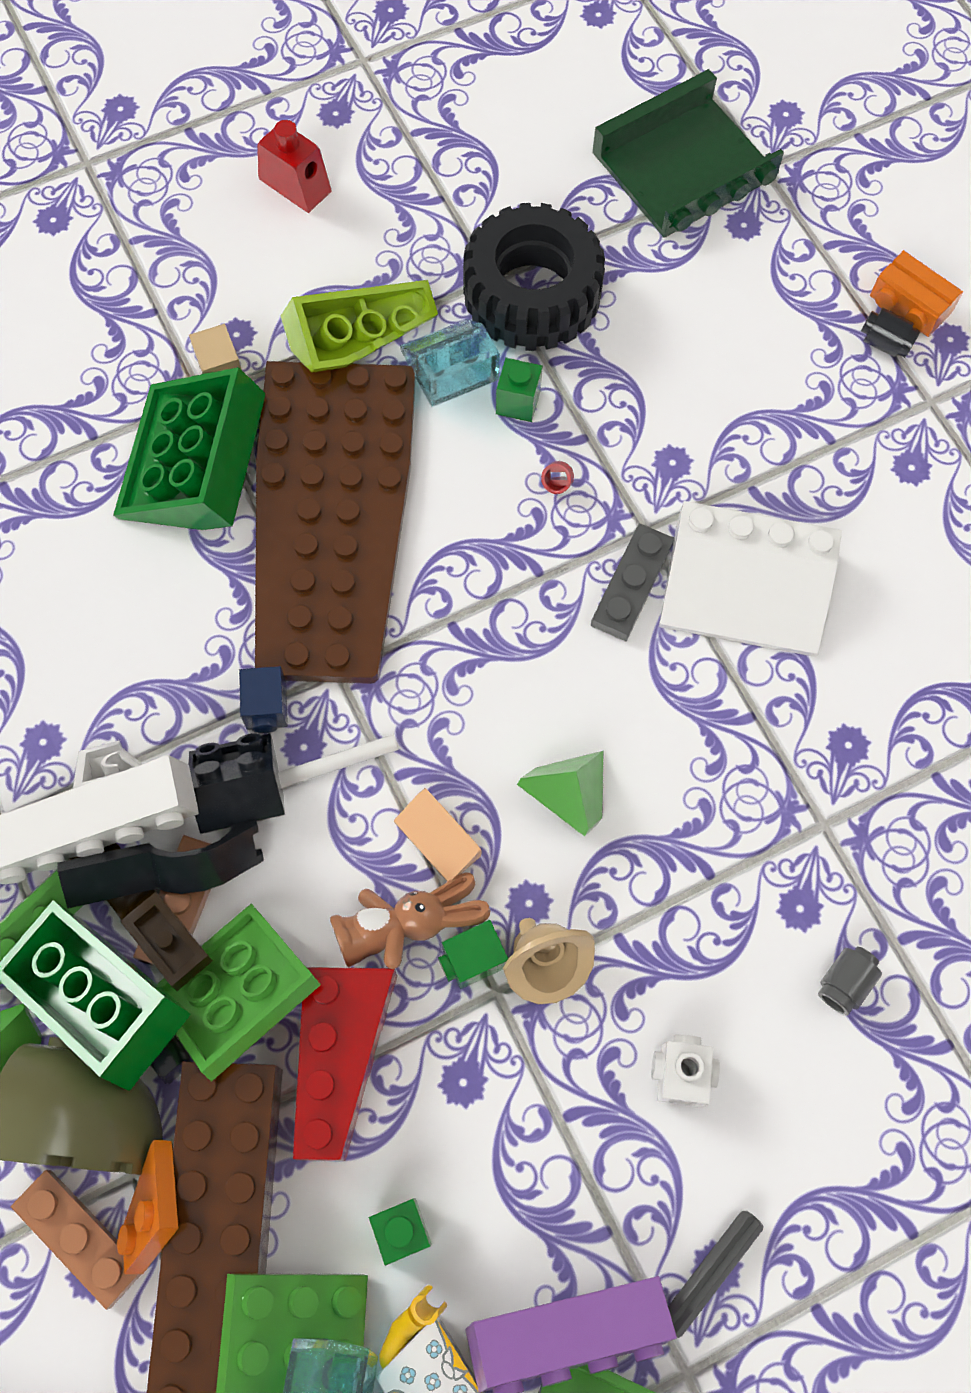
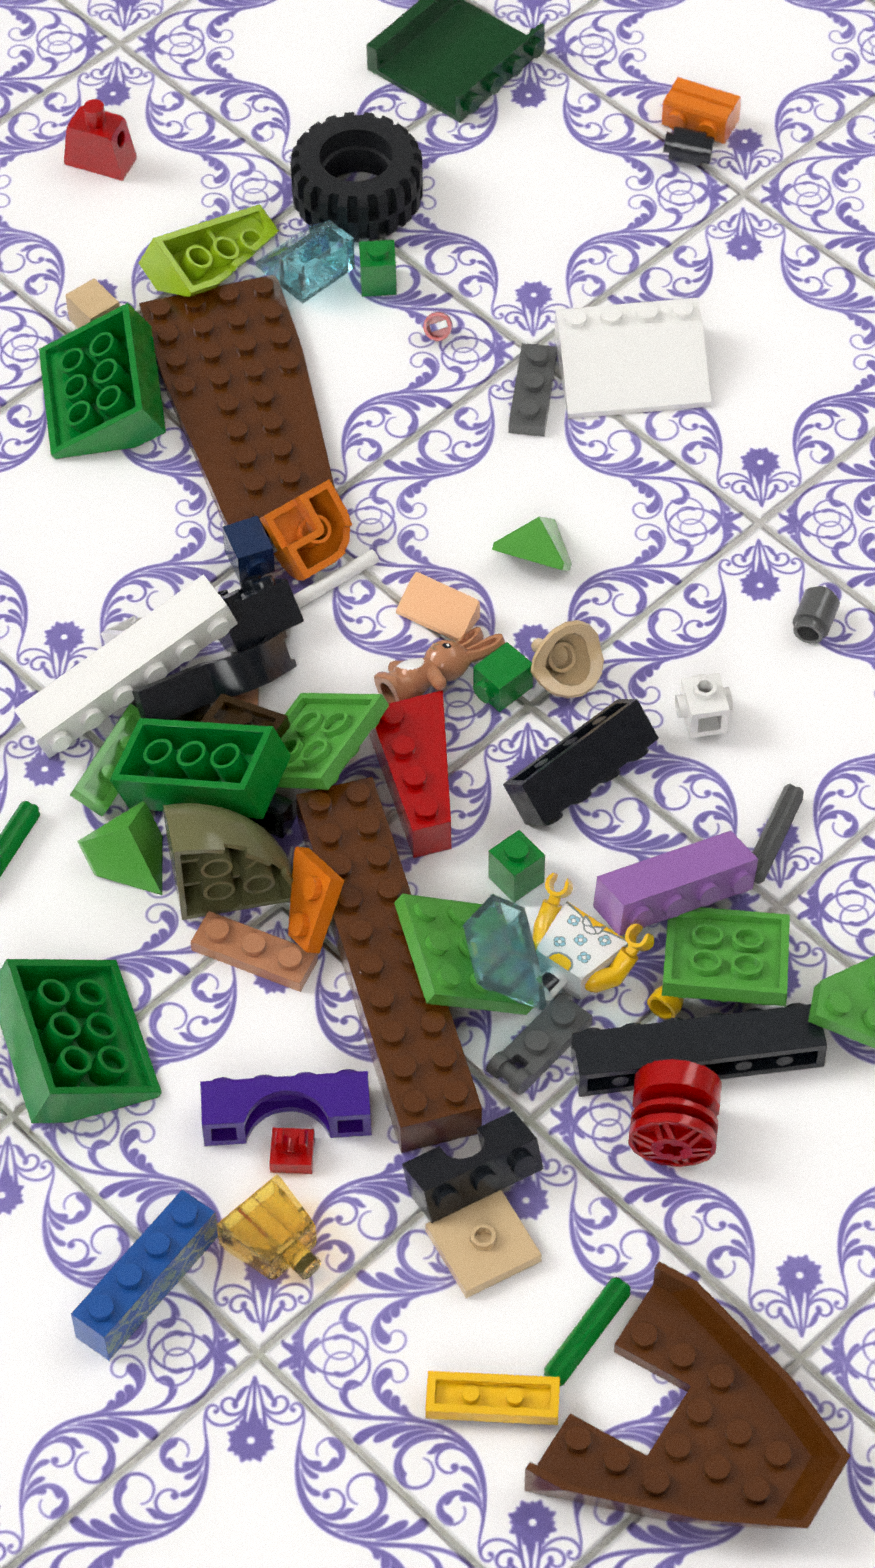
camera: 15 degrees left, 15 degrees down
none -> orange brick [259,479,353,581]
none -> black brick [503,699,659,827]

